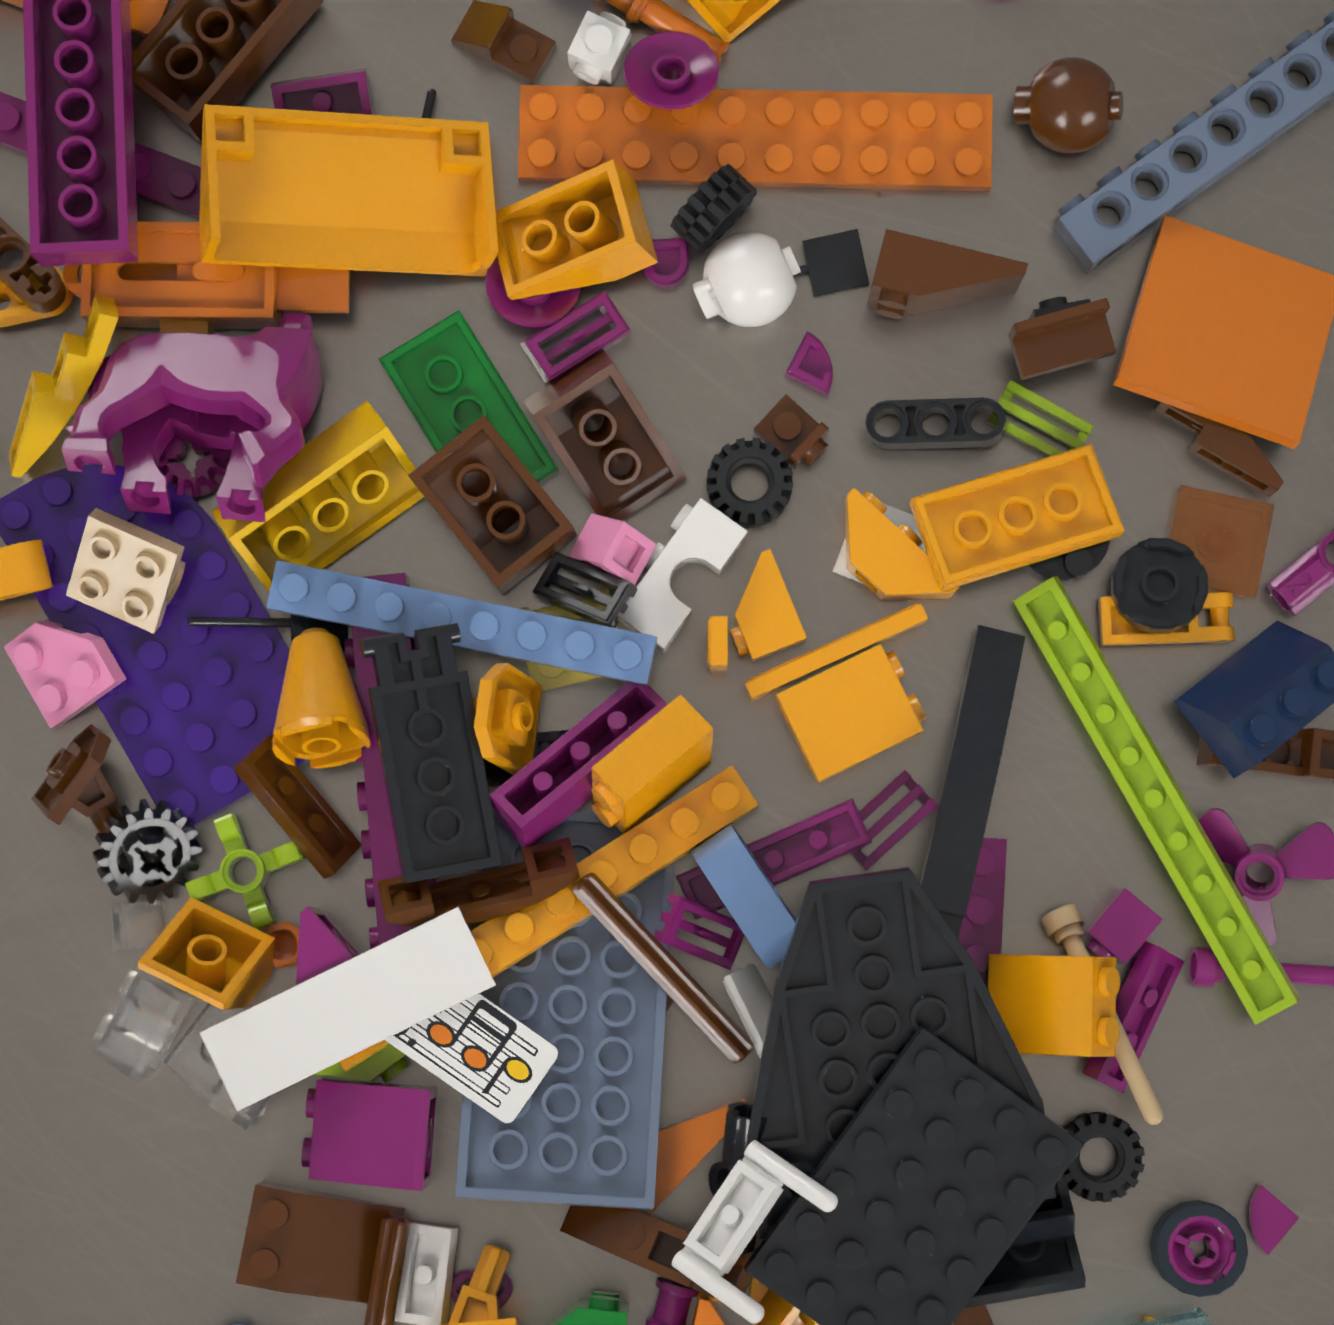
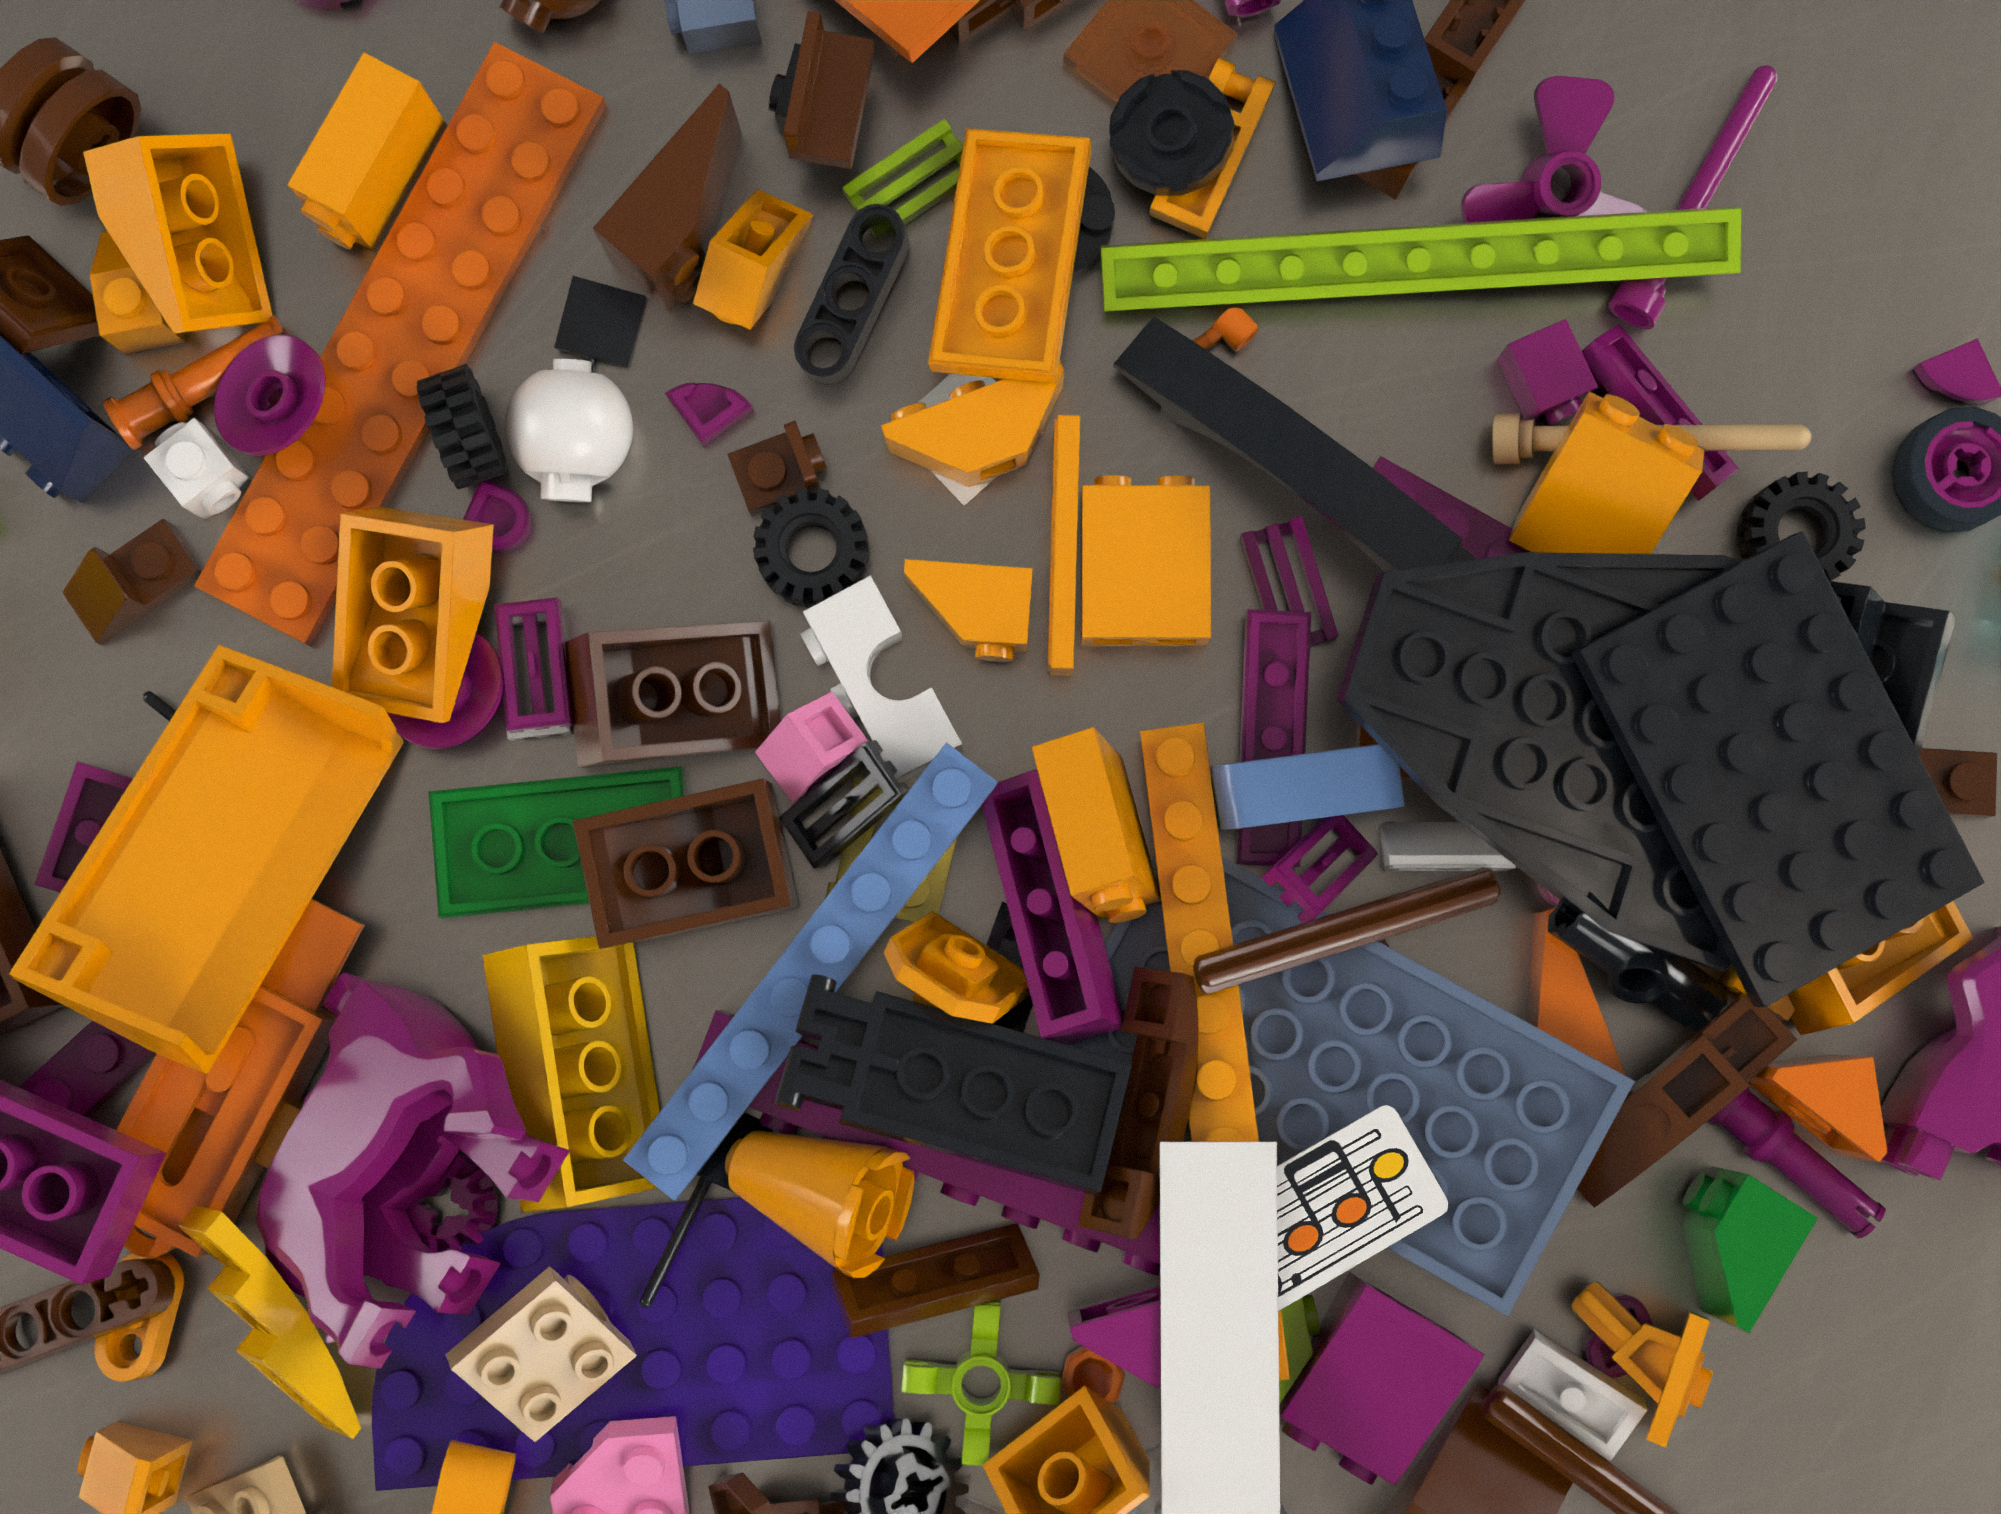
camera: 65 degrees left, 0 degrees up
white plate [672,1140,838,1324] -> none
light orange tile [707,616,728,674] -> none
none -> light orange brick [287,52,447,252]
none -> light orange slope [693,189,813,330]
none -> orange hand [1192,307,1258,352]

